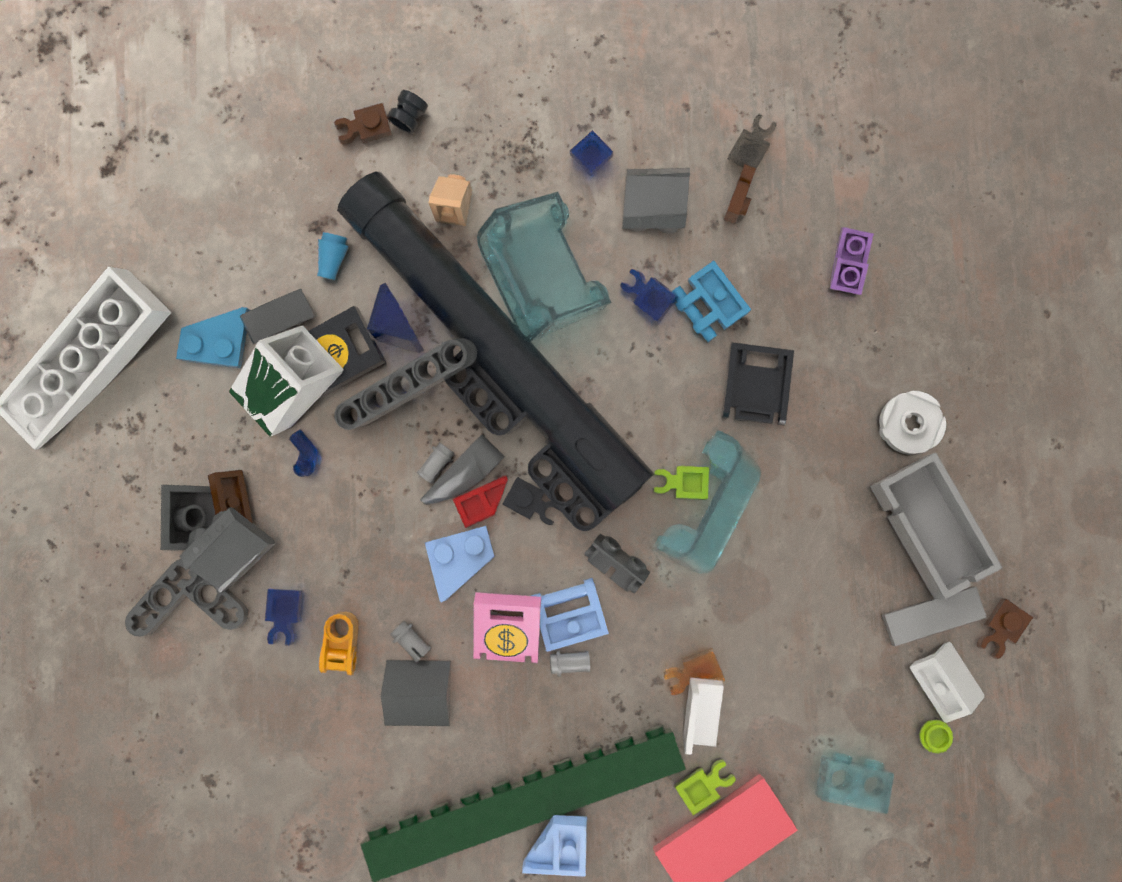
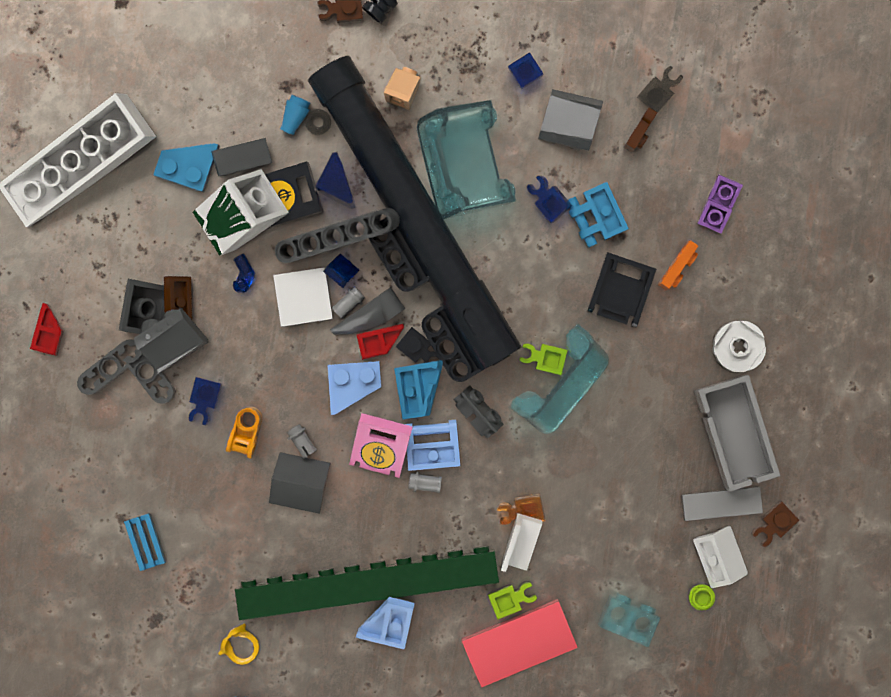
camera: 10 degrees right, 5 degrees up
none -> red tile [30,303,63,356]
none -> dark azure tile [124,513,166,571]
none -> white tile [273,267,333,327]
none -> clear smoke plate [305,109,331,135]
none -> clear blue plate [323,253,360,288]
none -> dark azure wing [394,360,443,420]
none -> orange plate [658,240,698,290]

